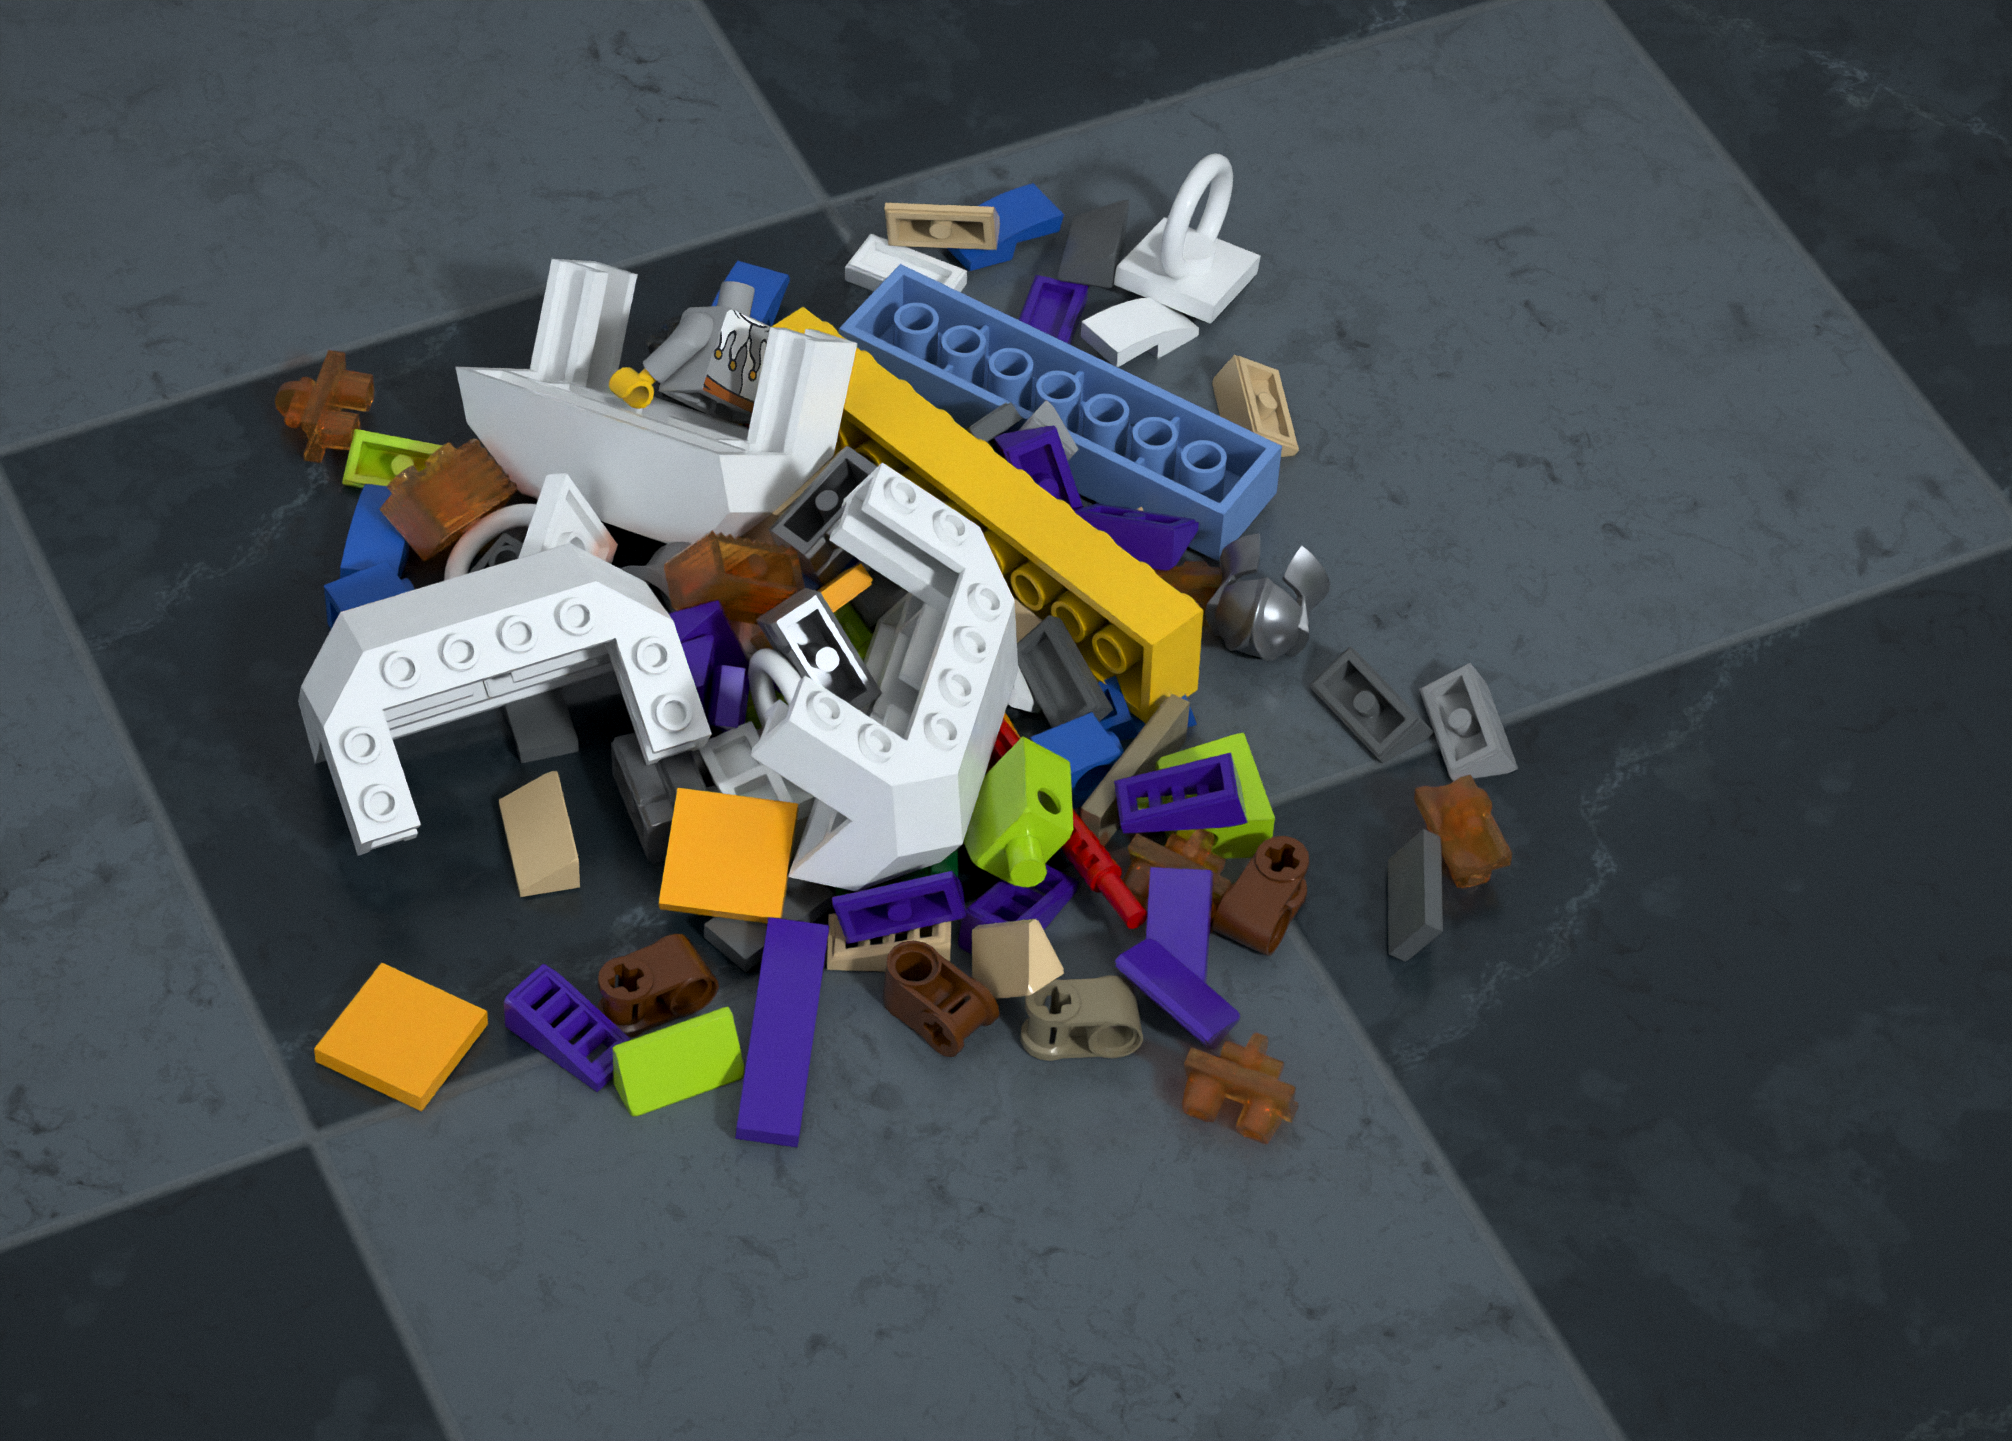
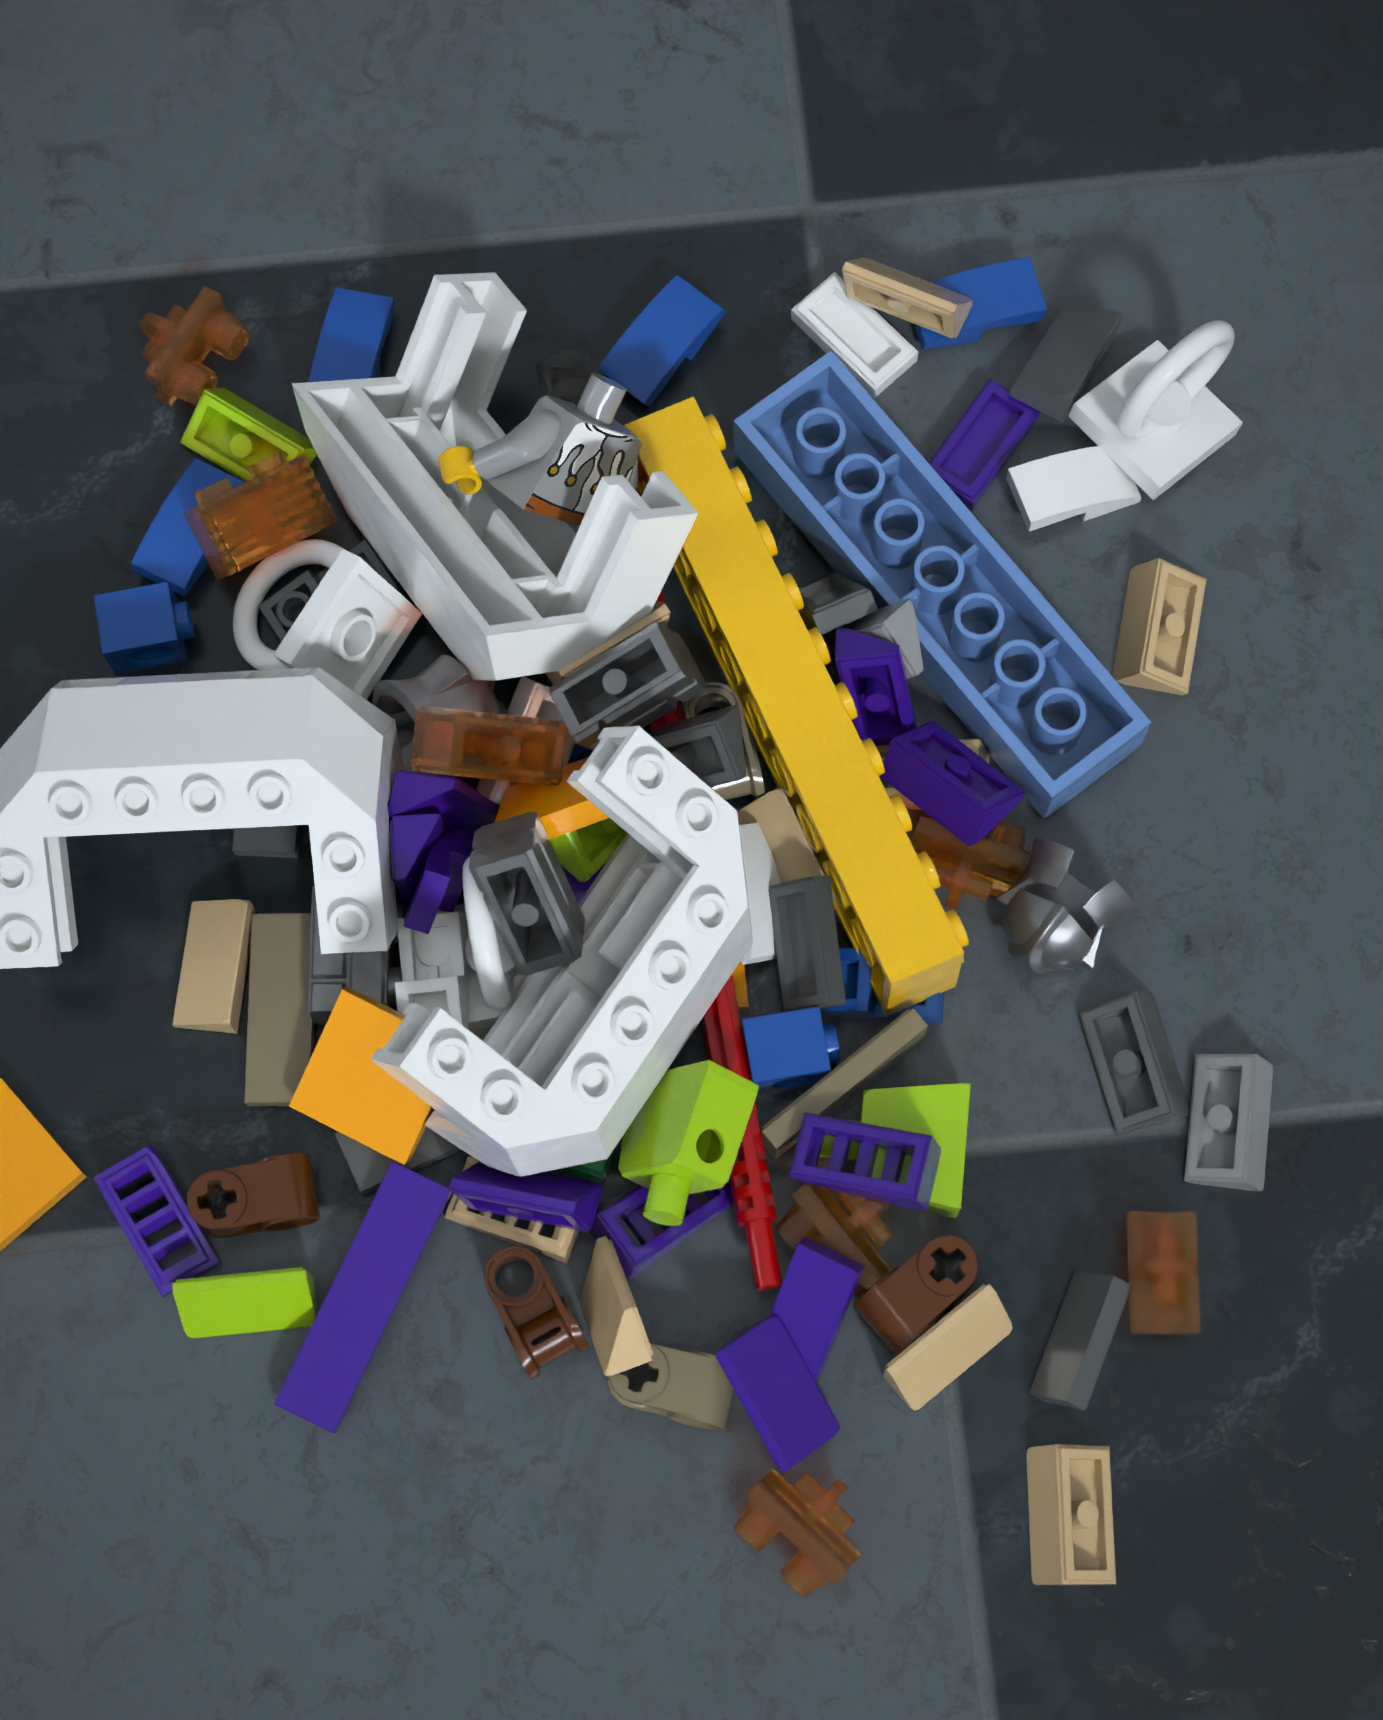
camera: 25 degrees right, 25 degrees up
none -> dark tan tile [244,913,315,1107]
none -> blue slope [308,287,395,382]
none -> tan slope [883,1284,1013,1411]
none -> tan slope [1026,1444,1116,1585]

